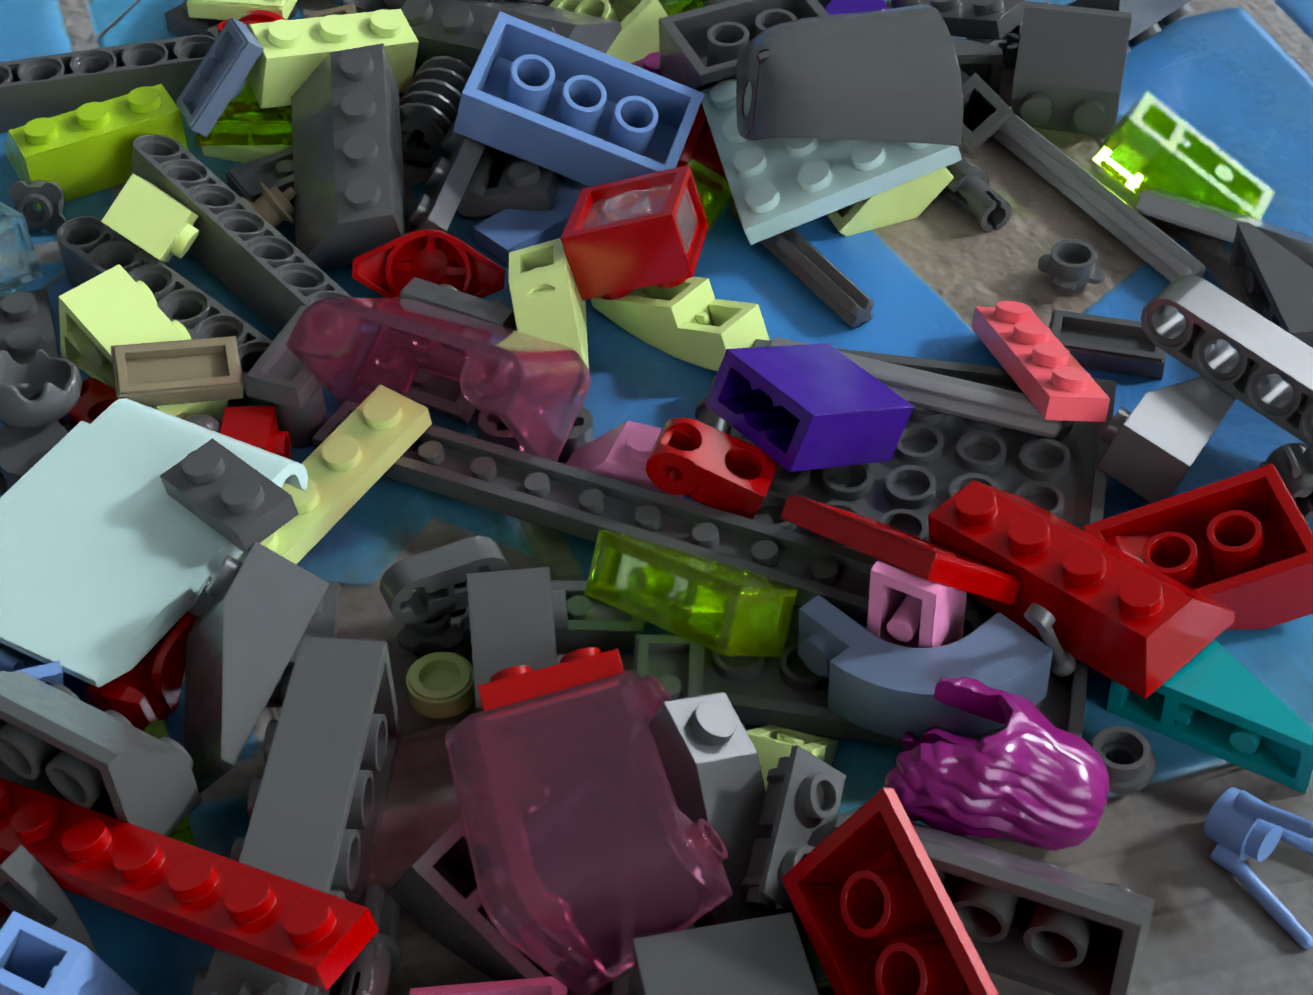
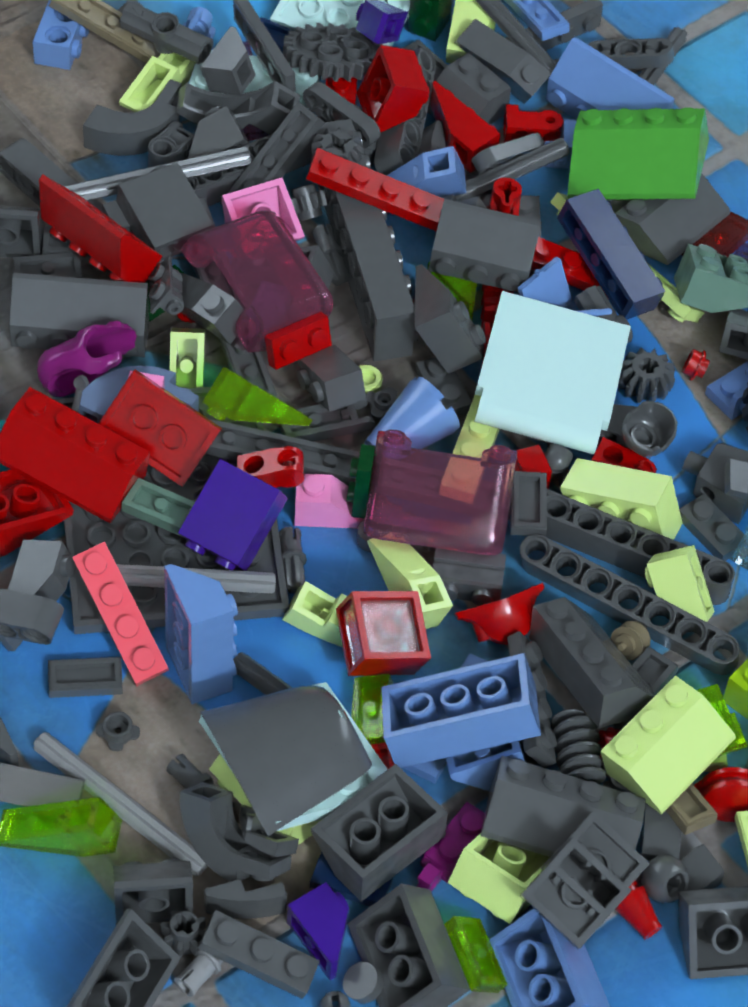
camera: 155 degrees right, 10 degrees up
dark tan tile [111,336,244,407] -> none
dark grey plate [160,438,298,553] -> none
sand blue plate [176,18,264,137] -> none
dark grey beam [379,536,511,625] -> none
none -> sand green plate [122,478,195,537]
none -> medium blue slope [164,564,238,704]
none -> dark green plate [347,444,375,519]
none -> medium blue cone [365,376,460,461]

